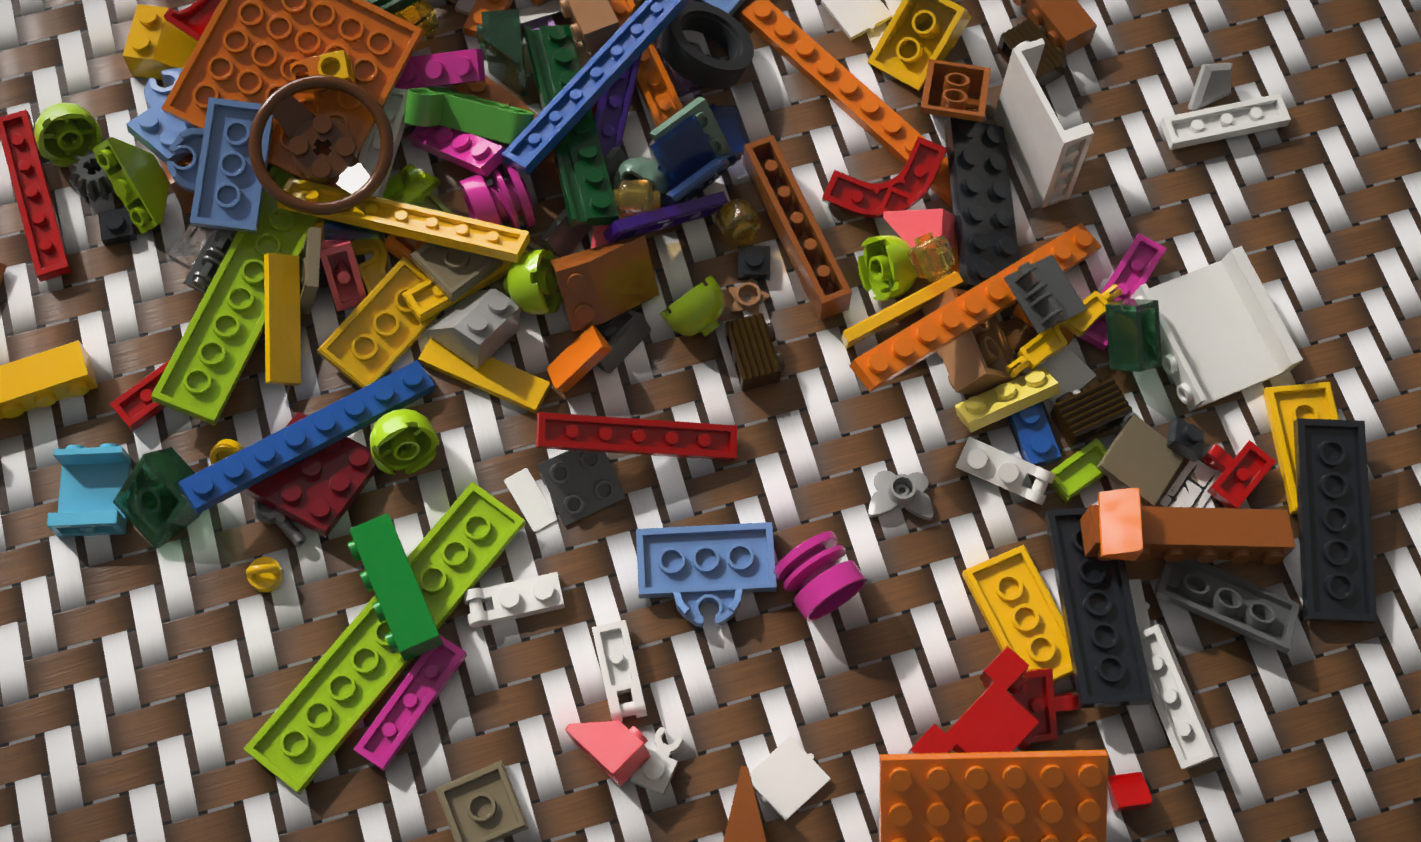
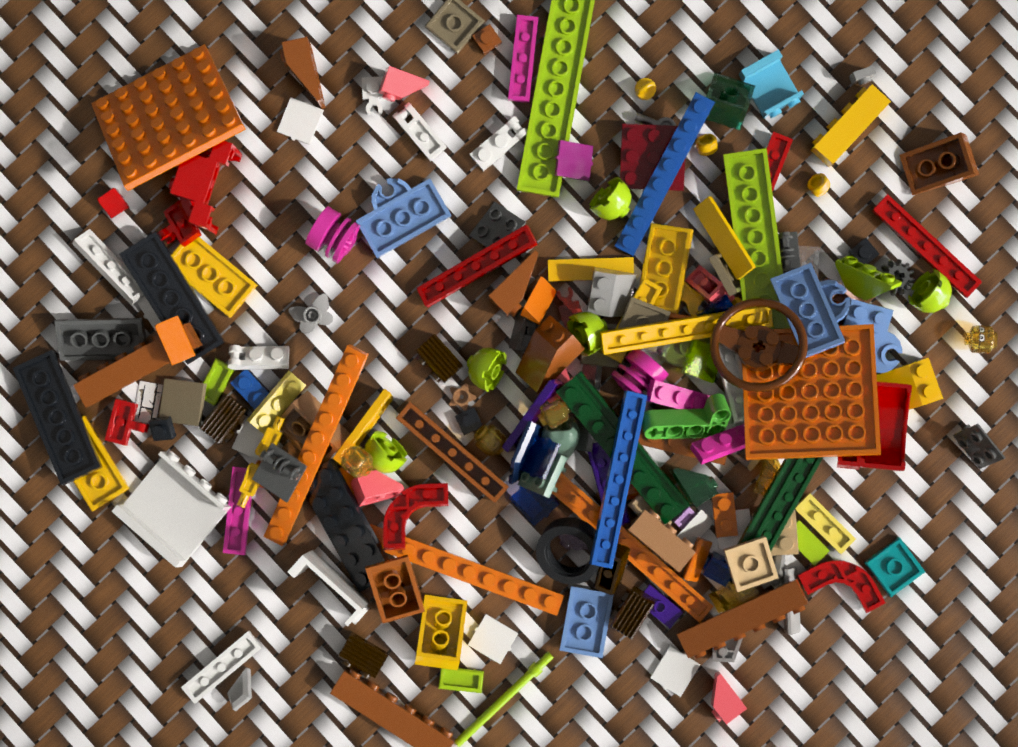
camera: 155 degrees right, 20 degrees up
leg [289,50,356,94] -> none
green brick [348,513,444,662] -> none
white sticker [504,468,557,532] -> none
clear green brick [1105,298,1162,372] -> none
none -> dark orange plate [472,24,502,55]
none -> dark orange slope [489,250,538,317]
none -> magenta piece [555,140,593,181]
none -> clear red plate [557,287,582,327]
none -> yellow tile [807,173,830,197]
none -> clear yellow head [964,325,998,354]

